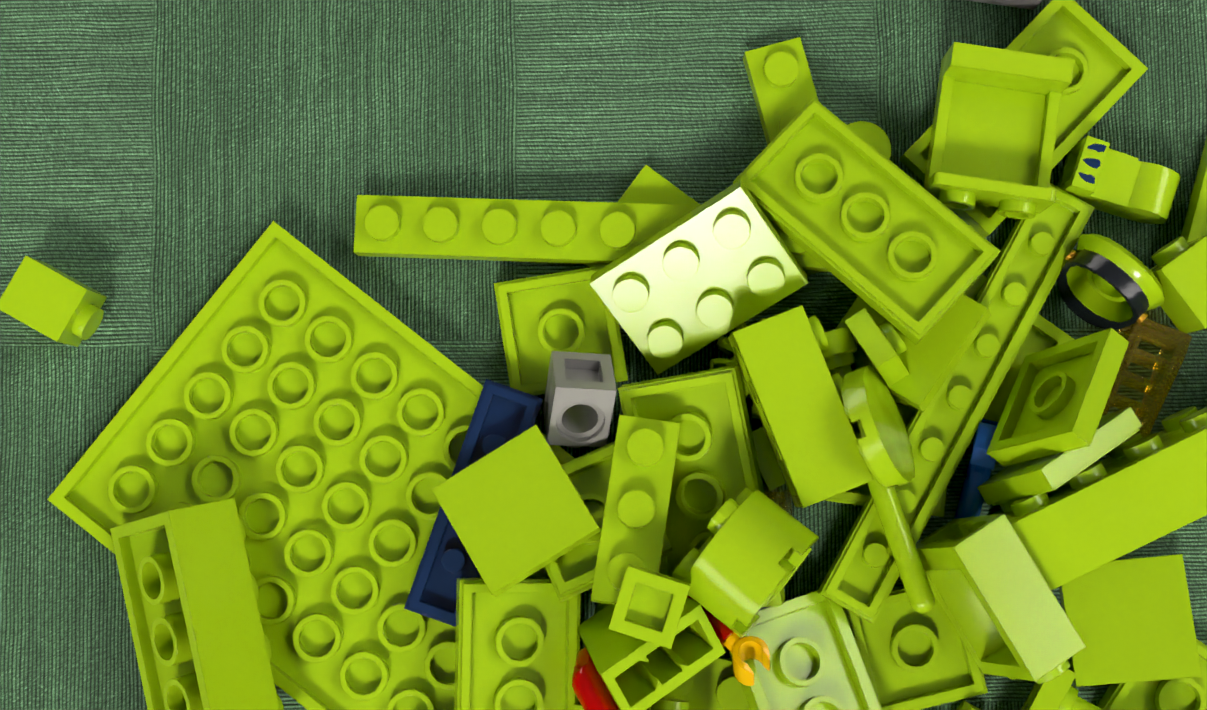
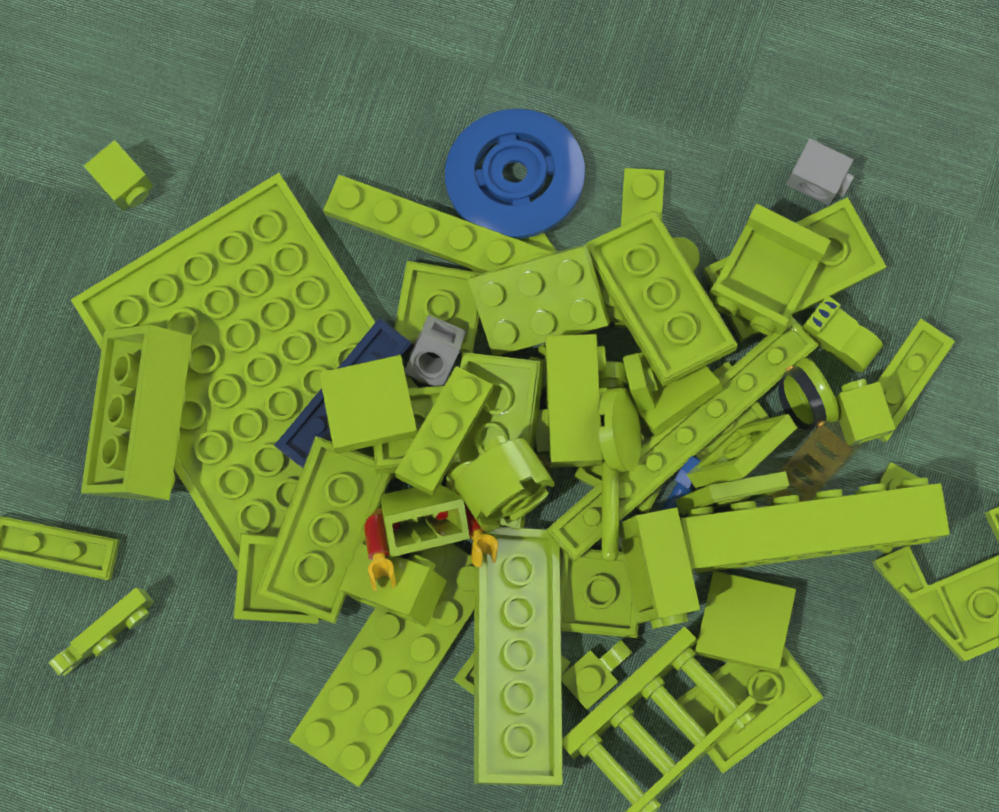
camera: 20 degrees right, 5 degrees down
lime plate [608,564,691,649] -> none
none -> blue piece [445,109,585,239]

